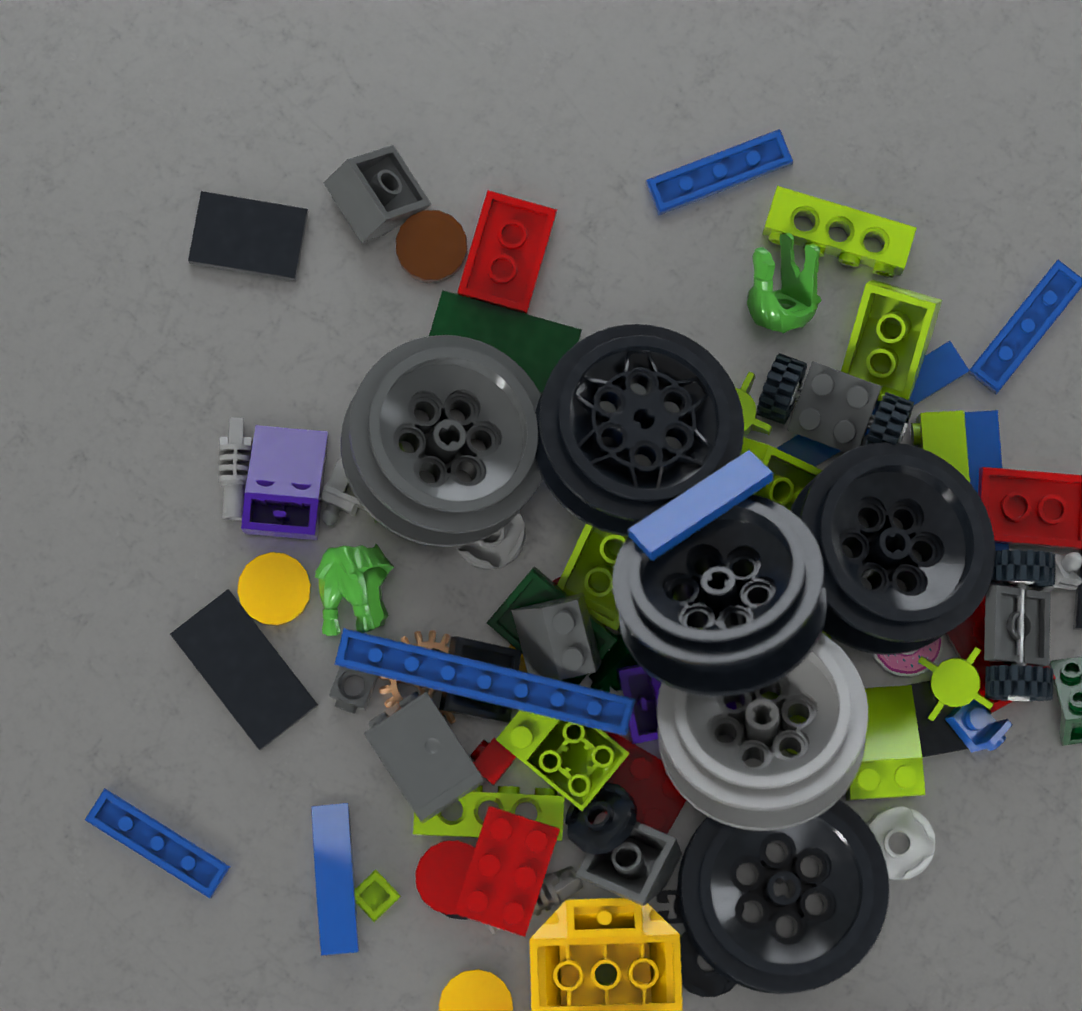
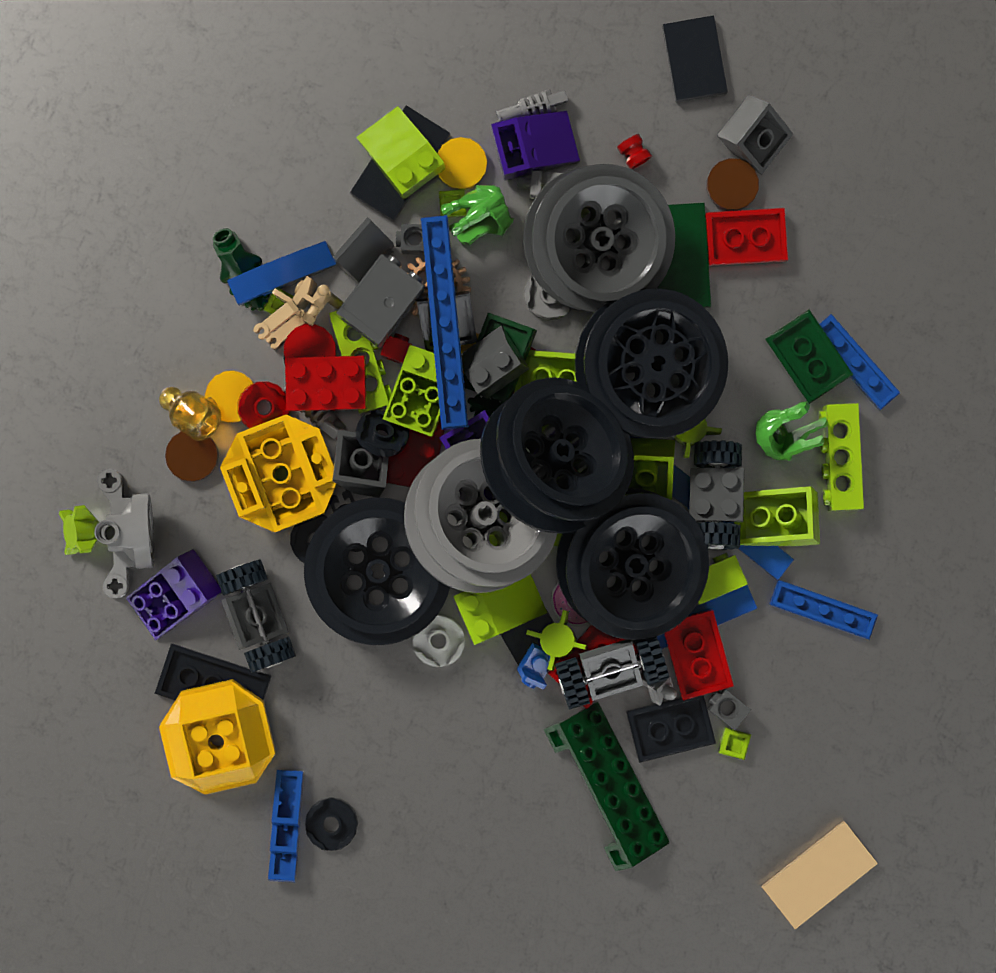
camera: 75 degrees right, 5 degrees up
blue tile [85,788,231,898] -> none
tile [628,450,773,560] -> none
none -> dark green plant [213,228,270,311]
none -> red tile [237,381,290,429]
none -> tan piece [253,276,343,350]
none -> dark grey slope [333,217,394,284]
none -> lime slope [356,106,445,200]
none -> lime tile [439,189,467,218]
none -> red wheel [617,134,652,170]
none -> dark green tile [765,309,854,404]

